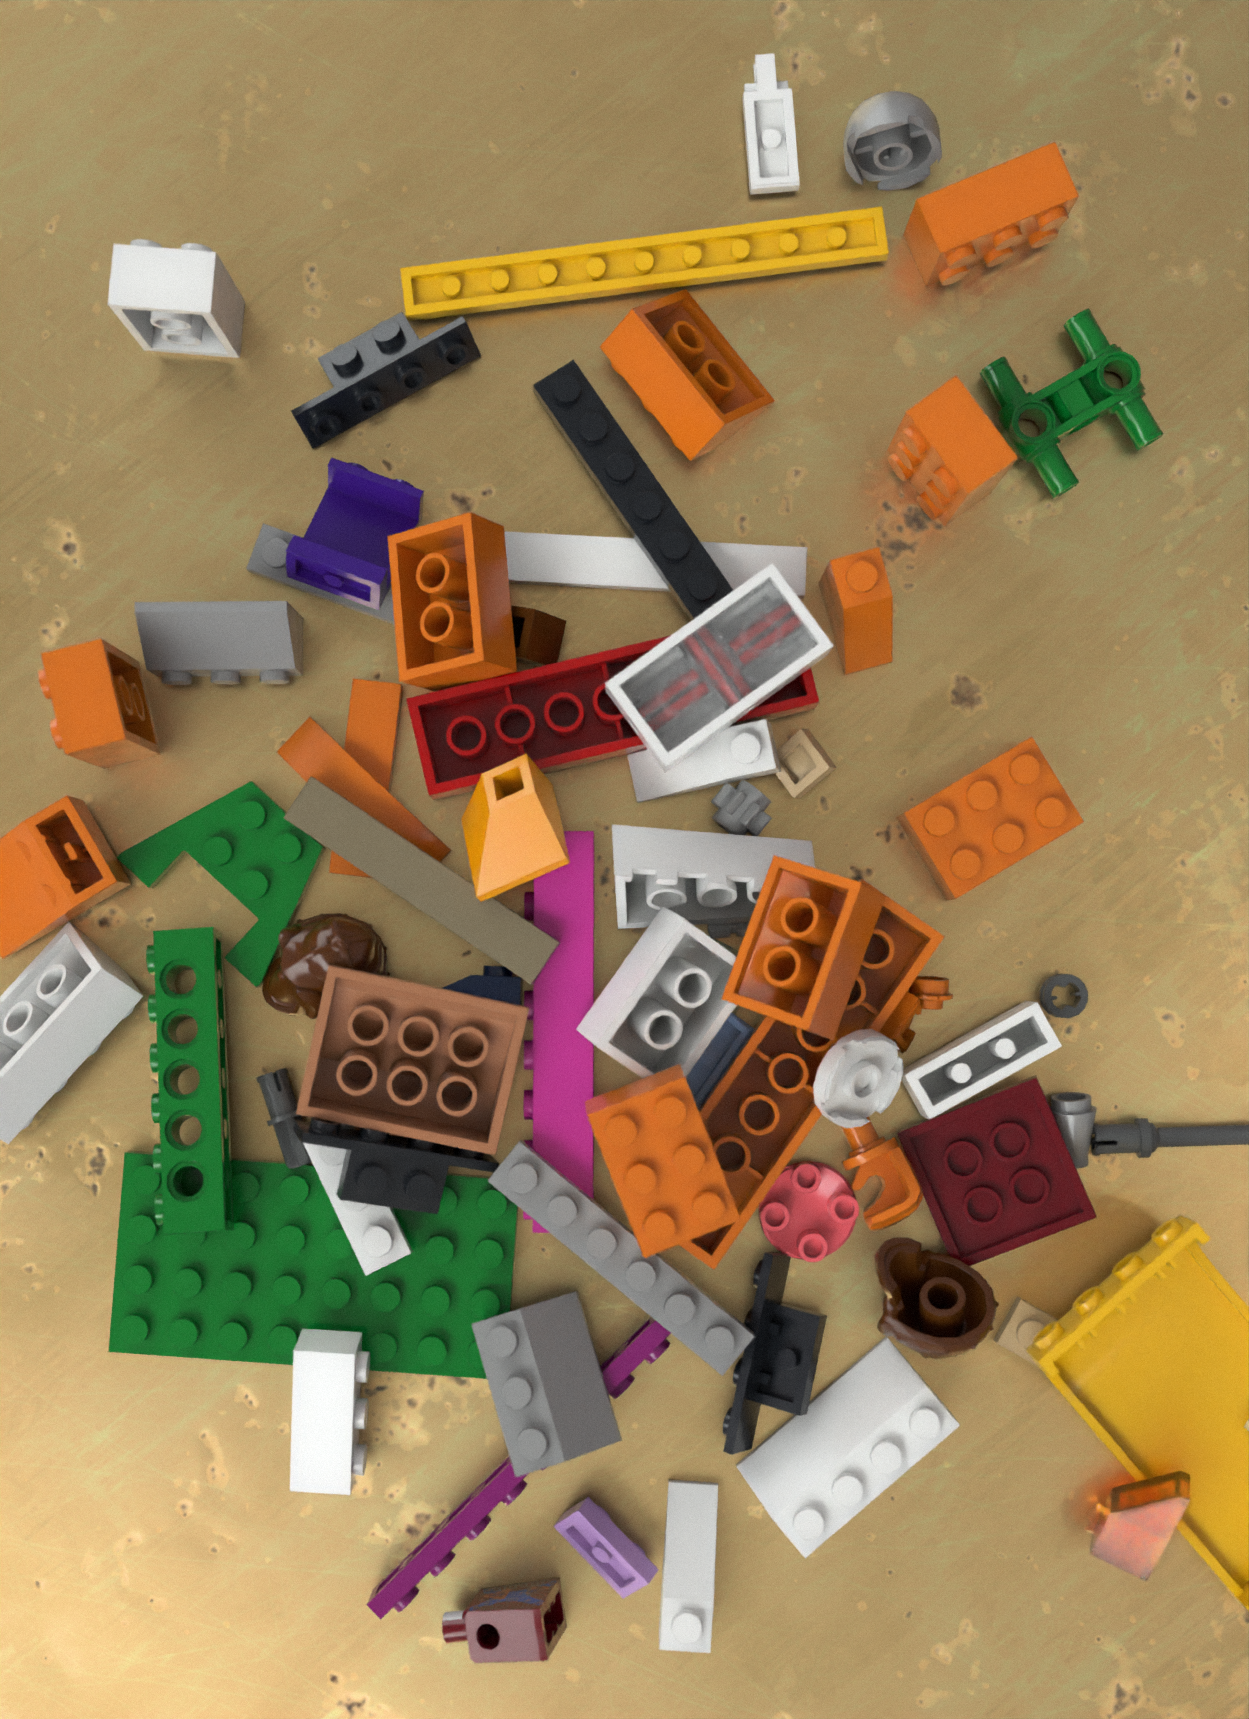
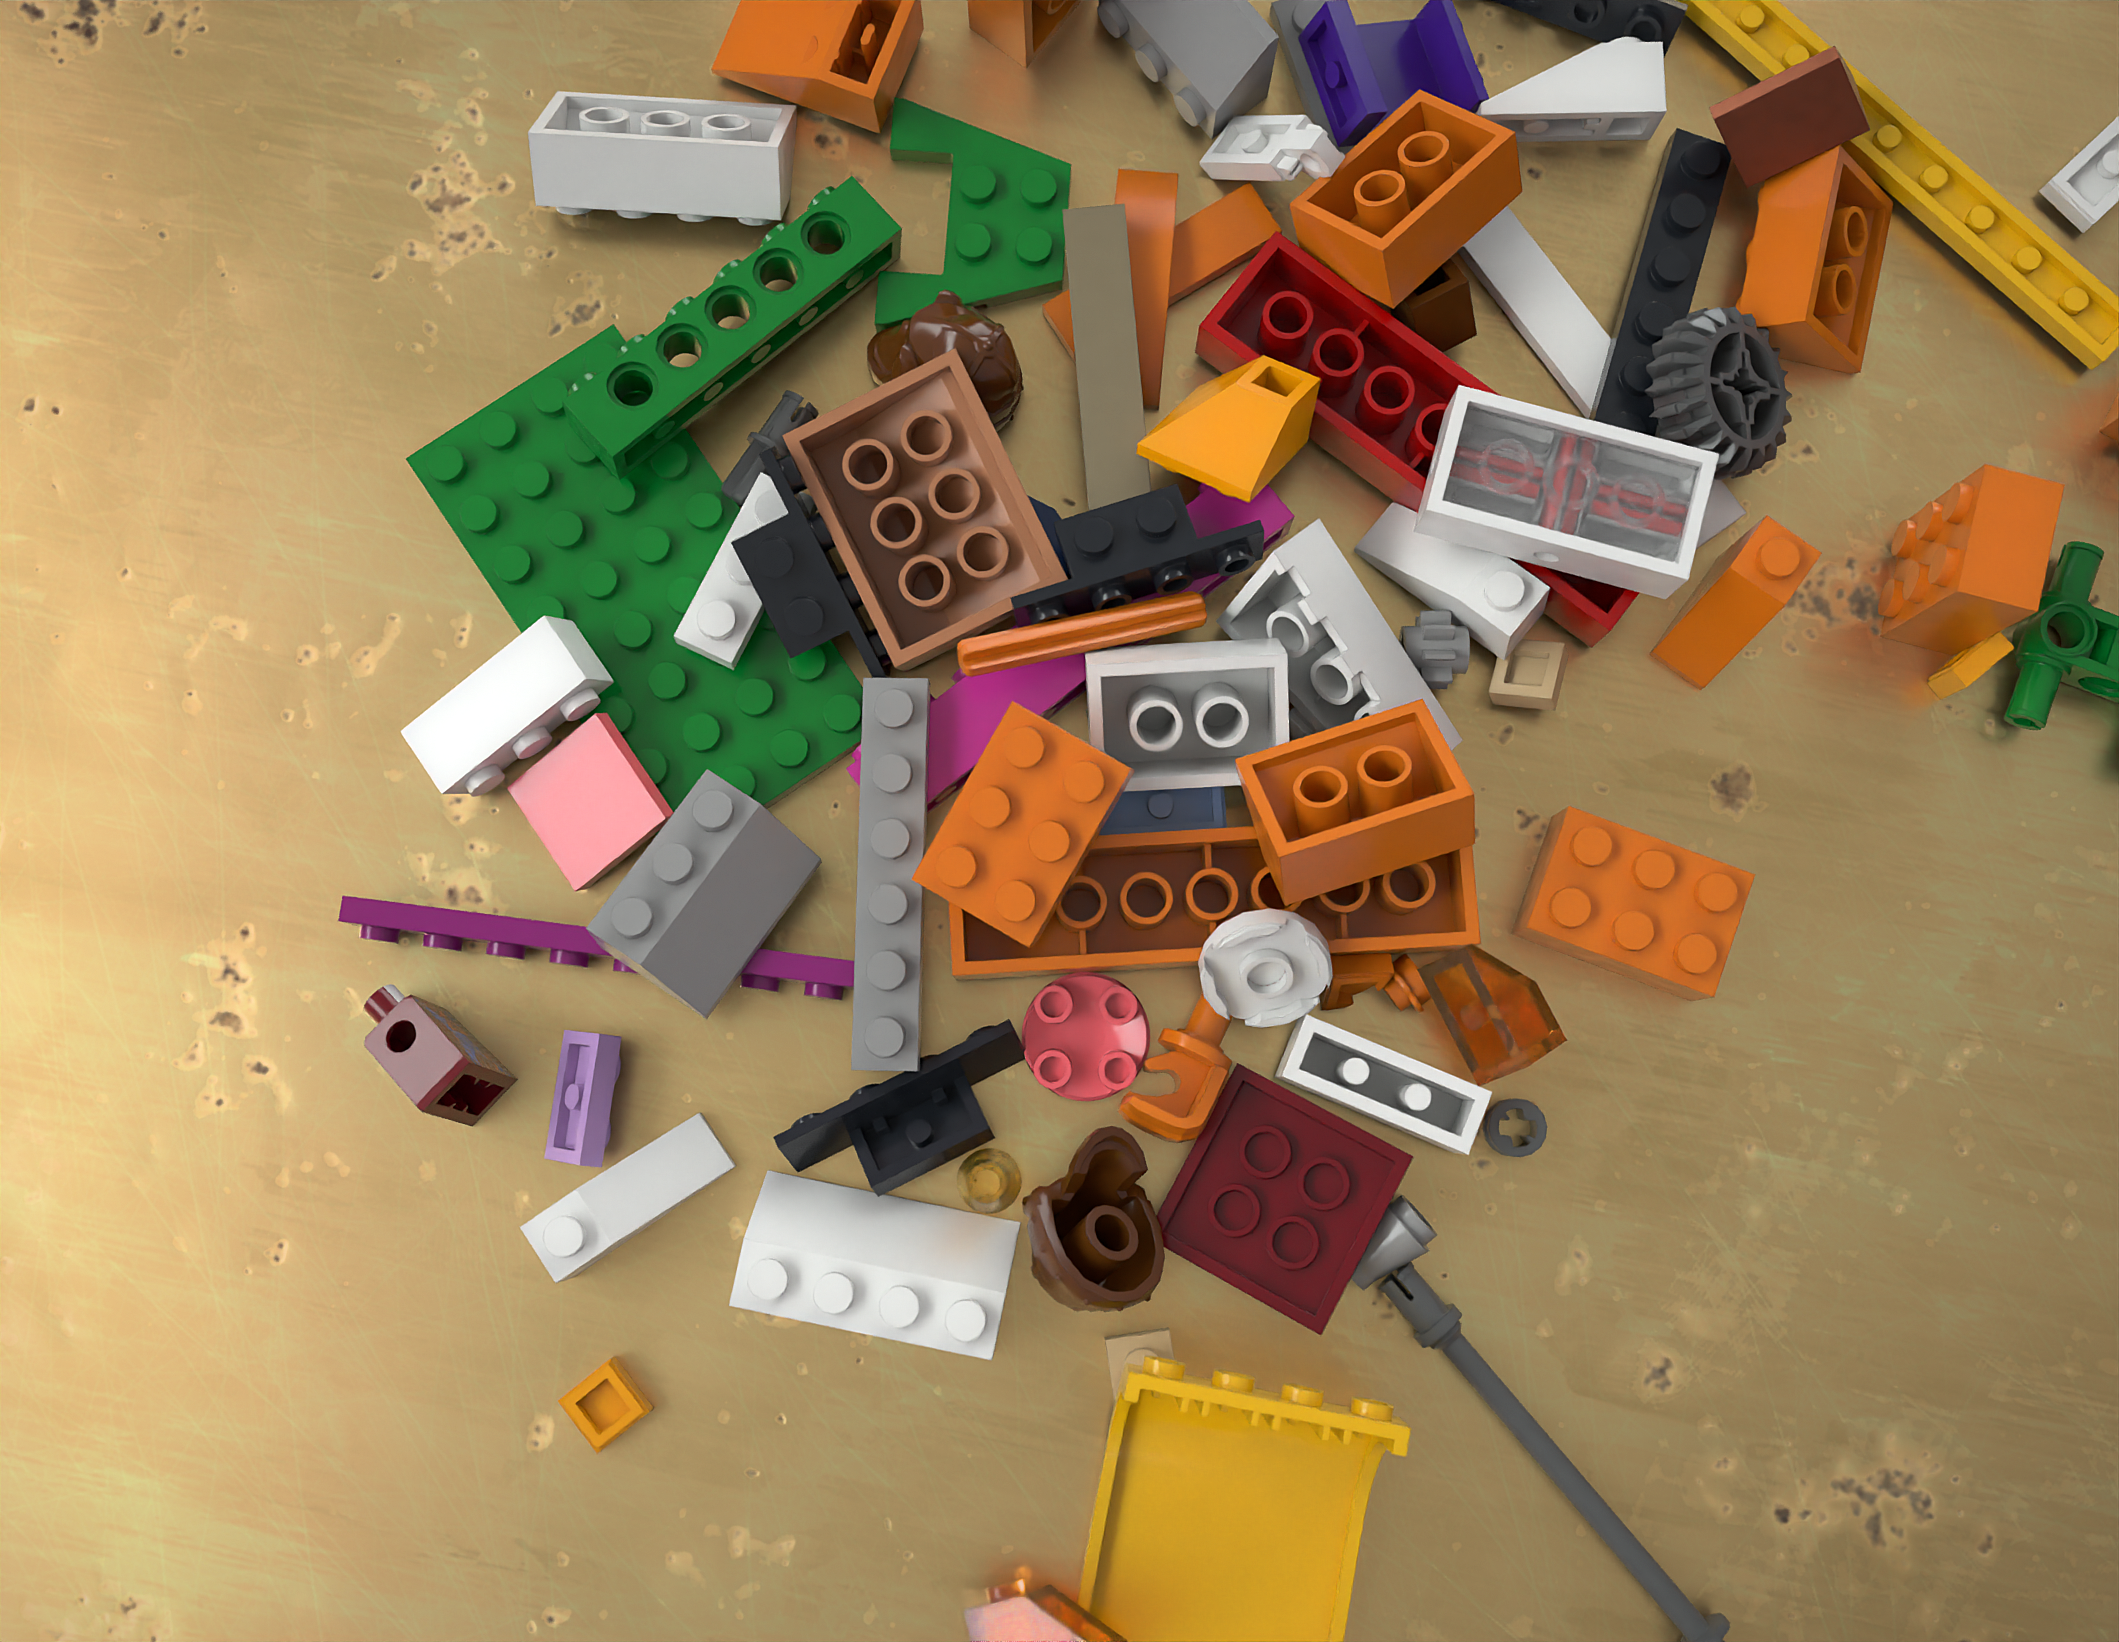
camera: 50 degrees right, 5 degrees down
none -> tile [507,713,674,892]
none -> light orange tile [558,1356,654,1454]
none -> orange axle [957,591,1207,677]
none -> clear yellow cone [957,1148,1021,1214]
none -> black bracket [1010,484,1264,628]
none -> white hinge [1200,115,1345,181]
none -> clear orange slope [1417,944,1567,1086]
none -> white slope [1476,37,1667,142]
none -> dark grey gear [1645,306,1793,480]
none -> copper slope [1709,46,1870,188]
none -> light orange tile [1927,632,2014,700]

